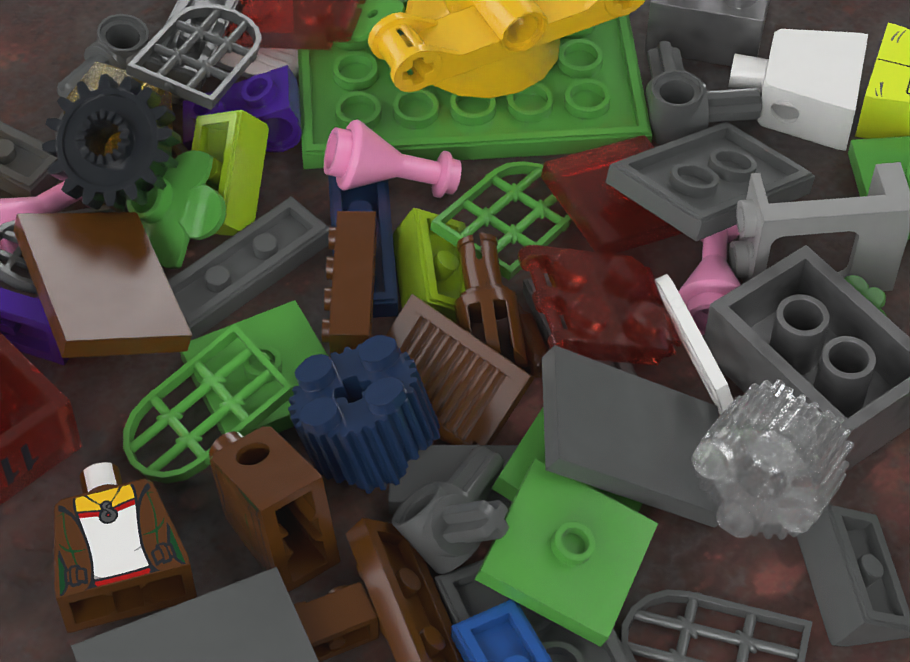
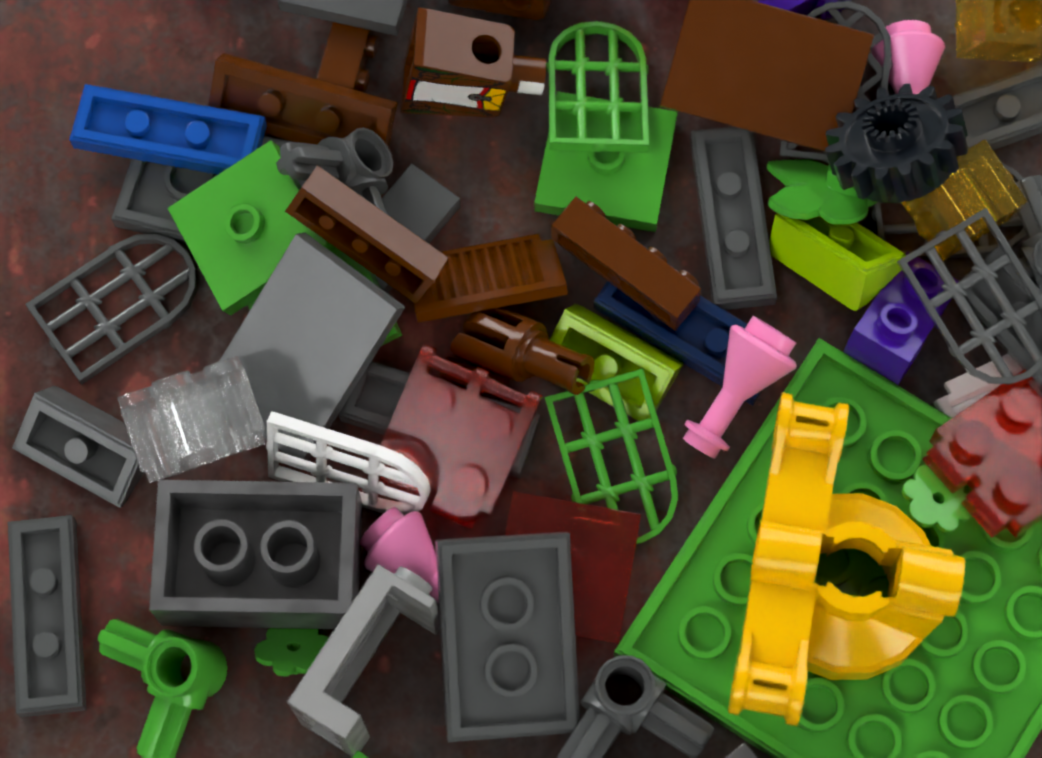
camera: 130 degrees right, 20 degrees up
dark blue brick [288,335,440,494] -> none
none -> reddish brown piece [285,165,448,304]

